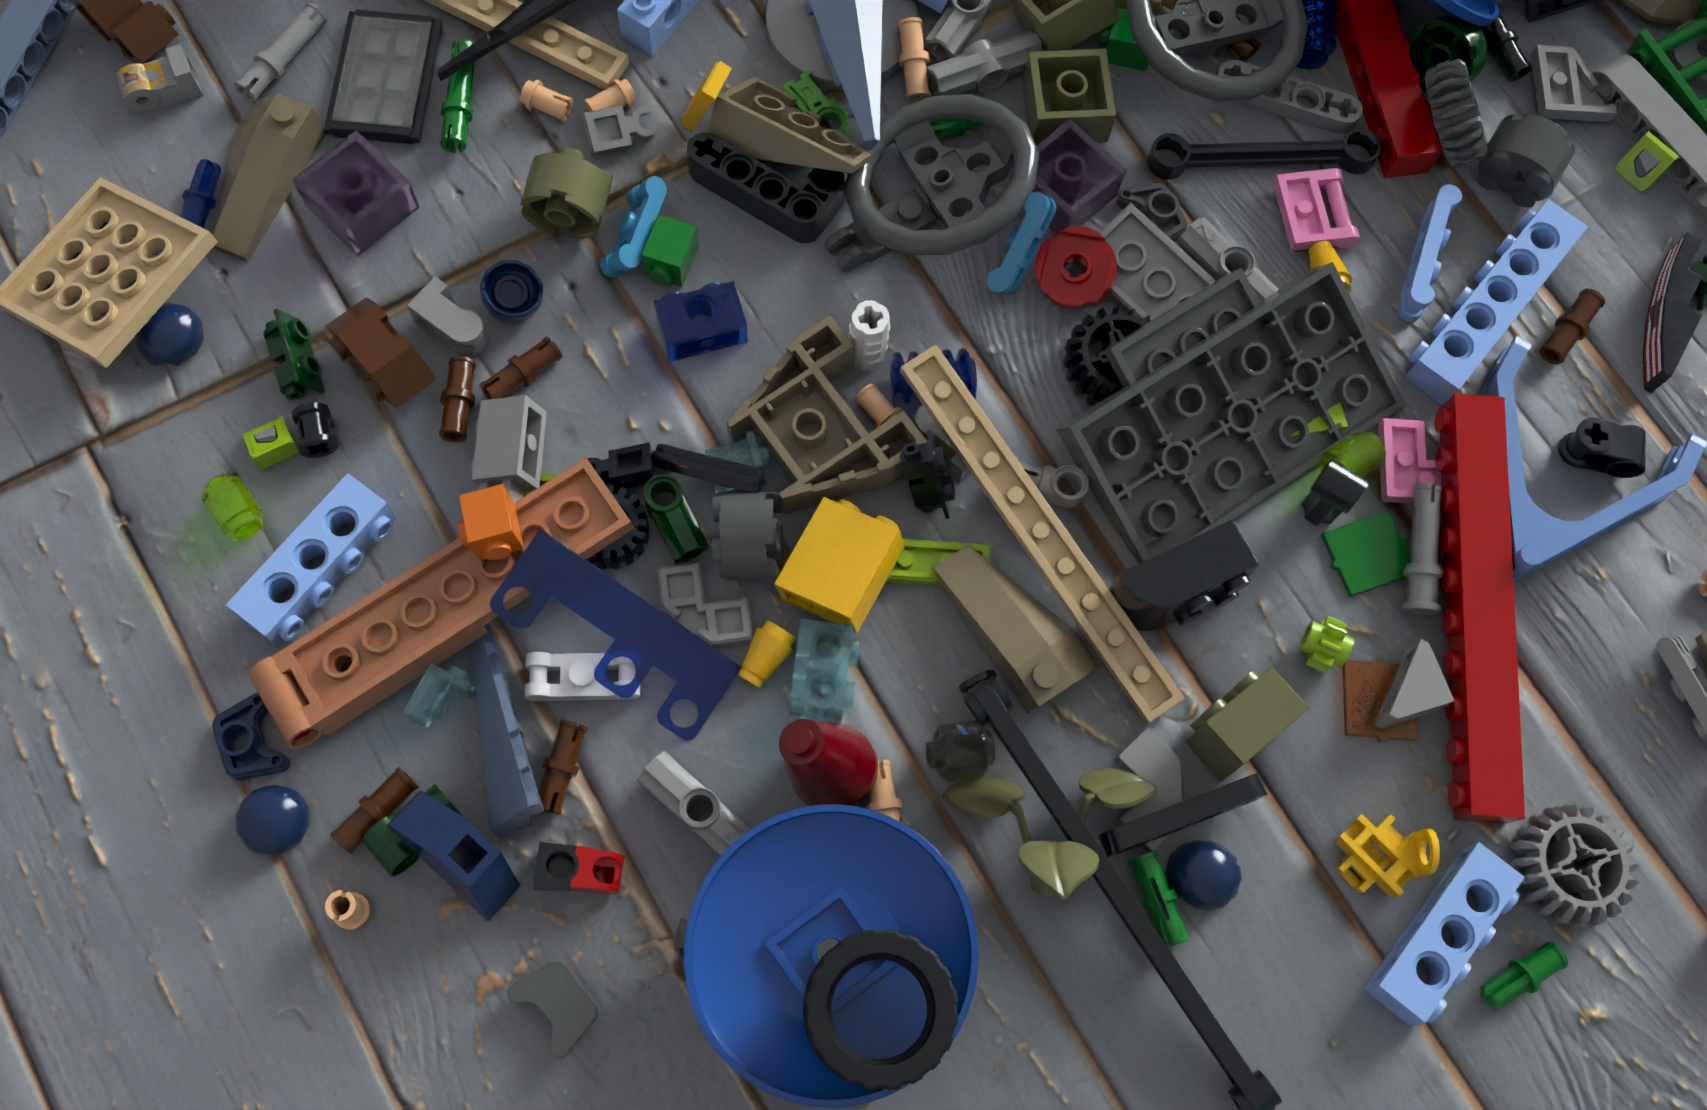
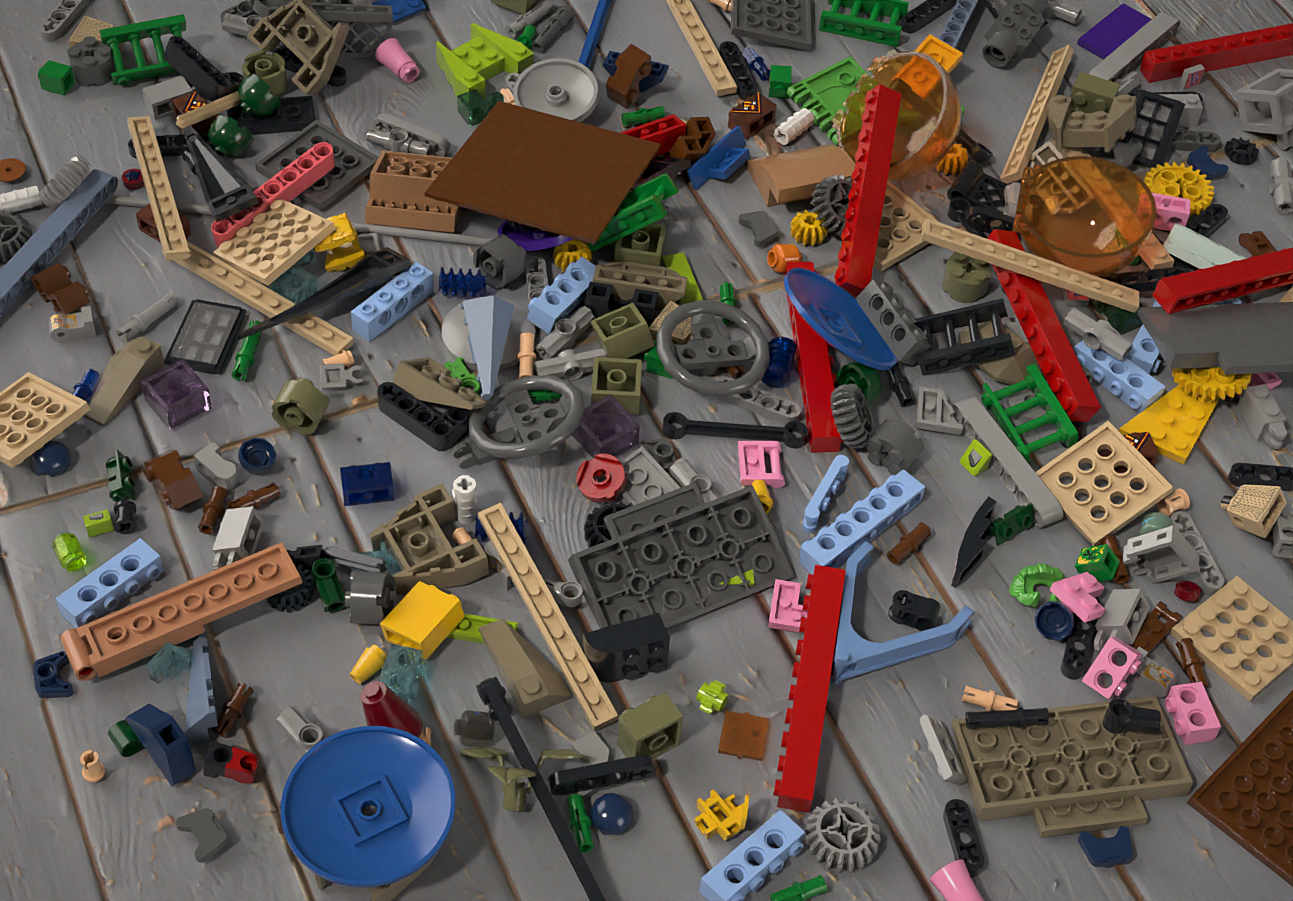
camera: 10 degrees right, 20 degrees down
dark blue hair [236,785,309,855] -> none
reddish brown pin [331,767,419,854] -> none
orange brick [457,484,524,561] -> none
clear blue piece [490,529,741,740] -> none
light nougat pin [520,80,574,122] -> none
white plate [524,650,641,701] -> none
dark azure plate [600,176,667,278] -> none
green brick [641,214,699,287] -> none
light grey tile [657,563,753,649] -> none
yellow tile [680,61,732,131] -> none
black tyre [803,929,959,1091] -> none
black hinge [900,430,955,519] -> none
dark azure plate [986,192,1057,294] -> none
black piece [1301,458,1369,526] -> none
clear neon green brick [1320,431,1386,478] -> none
green piece [1321,511,1411,597] -> none
light grey slope [1374,639,1454,729] -> none
light grey pin [1401,484,1444,615] -> none

